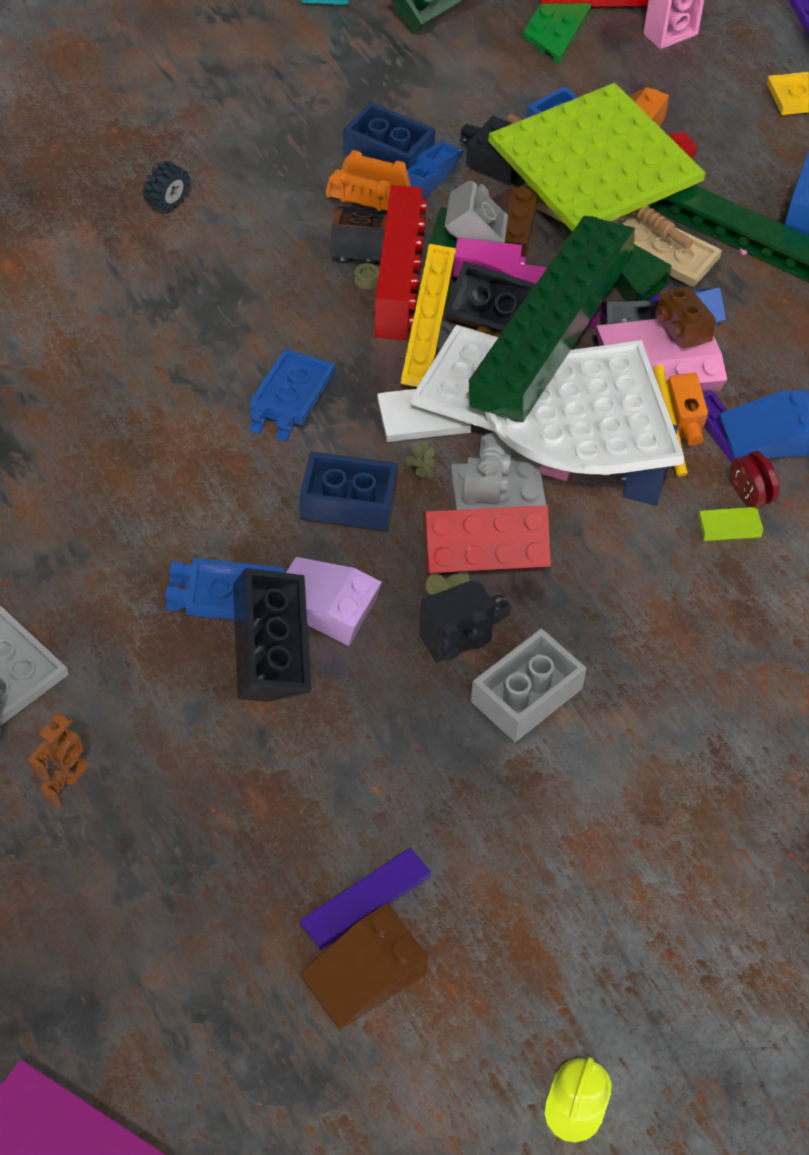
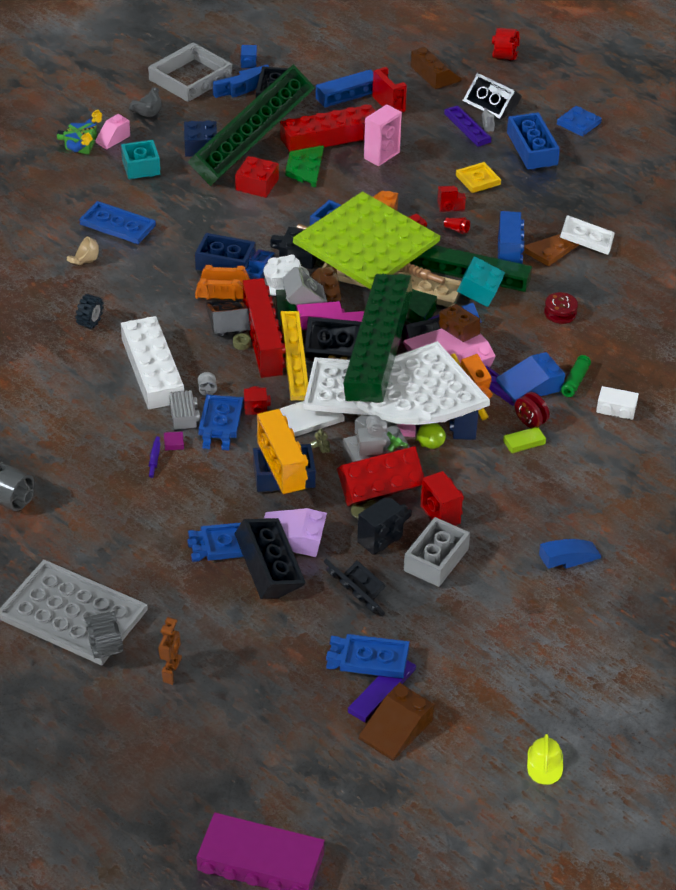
camera: 15 degrees left, 10 degrees down
none -> tan piece [67,236,99,265]
none -> blue plate [79,201,156,244]
none -> white brick [121,316,184,410]
none -> dark purple hand [149,436,160,478]
none -> magenta tile [164,431,184,450]
none -> light grey brick [170,390,200,430]
none -> light grey wheel [198,372,217,396]
none -> red brick [235,156,279,198]
none -> red brick [244,386,271,415]
none -> light orange brick [257,409,308,494]
none -> white piece [263,255,310,296]
none -> black bracket [323,559,386,617]
none -> blue tile [326,634,410,678]
none -> bright green plant [387,431,409,452]
none -> lime hair [416,423,446,449]
none -> red brick [420,471,464,526]
none -> red brick [437,186,466,212]
none -> red cone [444,217,470,234]
none -> teal brick [457,256,505,307]
none -> blue slope [539,539,602,569]

